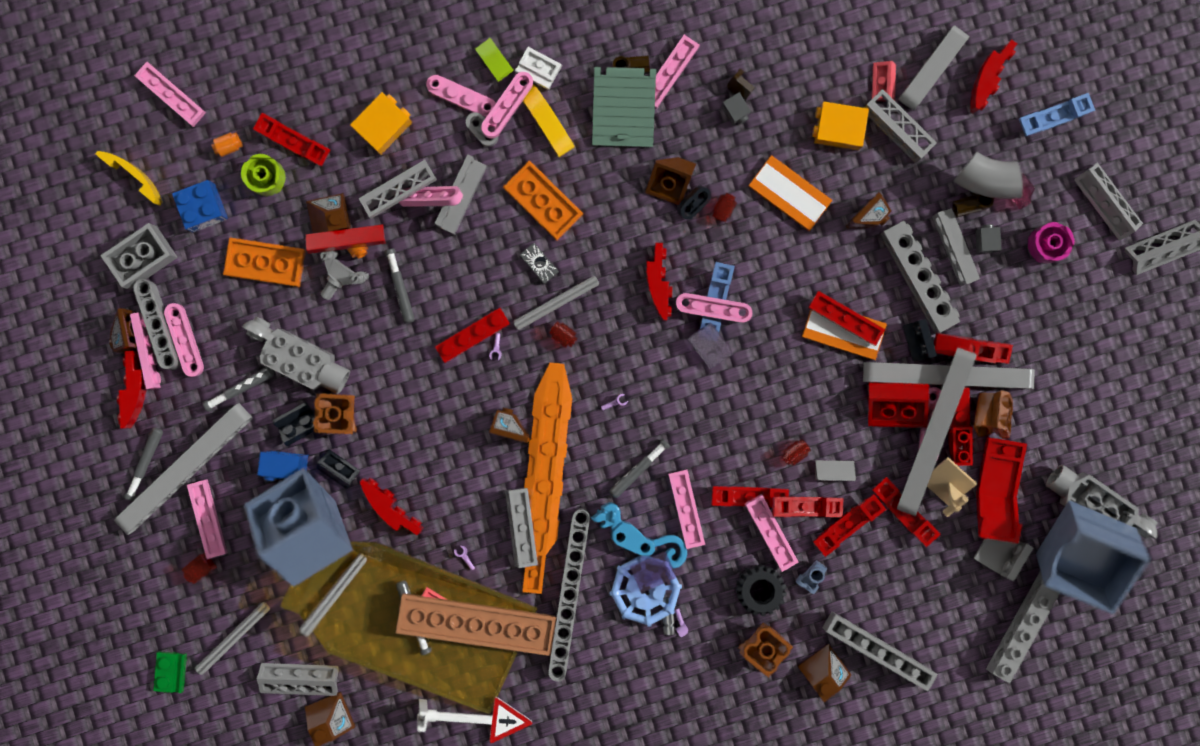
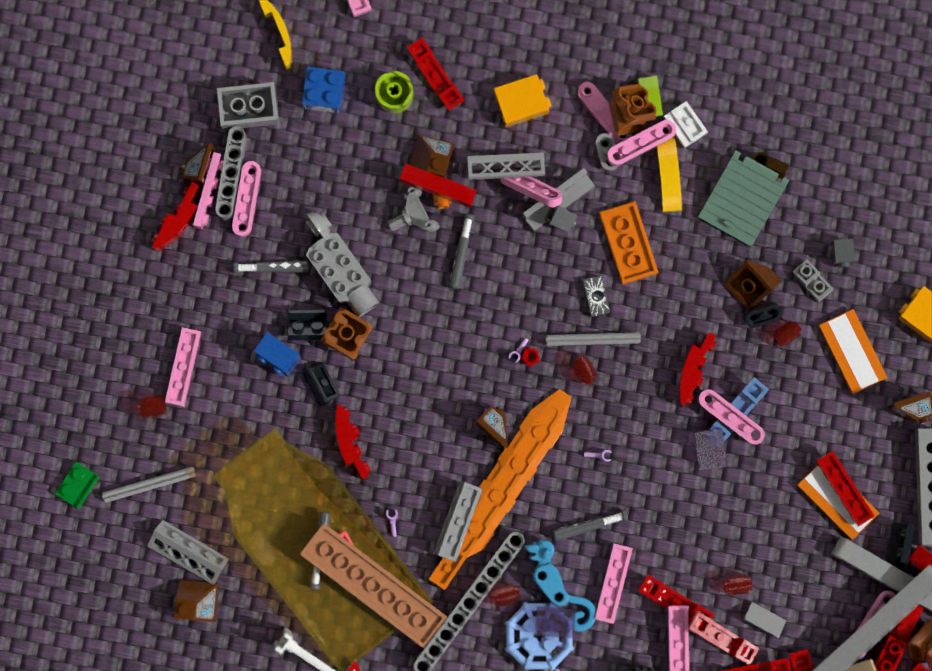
camera: 20 degrees right, 5 degrees down
light grey beam [114,403,253,535] -> none
dark grey piece [124,427,163,501] -> none
orange brick [211,132,242,157] -> none
orange tile [223,237,306,287] -> none
sand blue piece [245,468,353,587] -> none
light grey axle [299,553,367,637] -> none
red plate [435,308,510,363] -> none
bright pink plate [655,35,700,109] -> none
dark brown tile [727,68,755,101] -> none
red slope [868,382,929,428] -> none
none -> clear red brick [491,583,521,607]
none -> red plate [521,348,540,366]
none -> dark grey brick [544,206,578,233]
none -> dark orange piece [608,84,657,136]
none -> light grey slope [793,259,833,302]

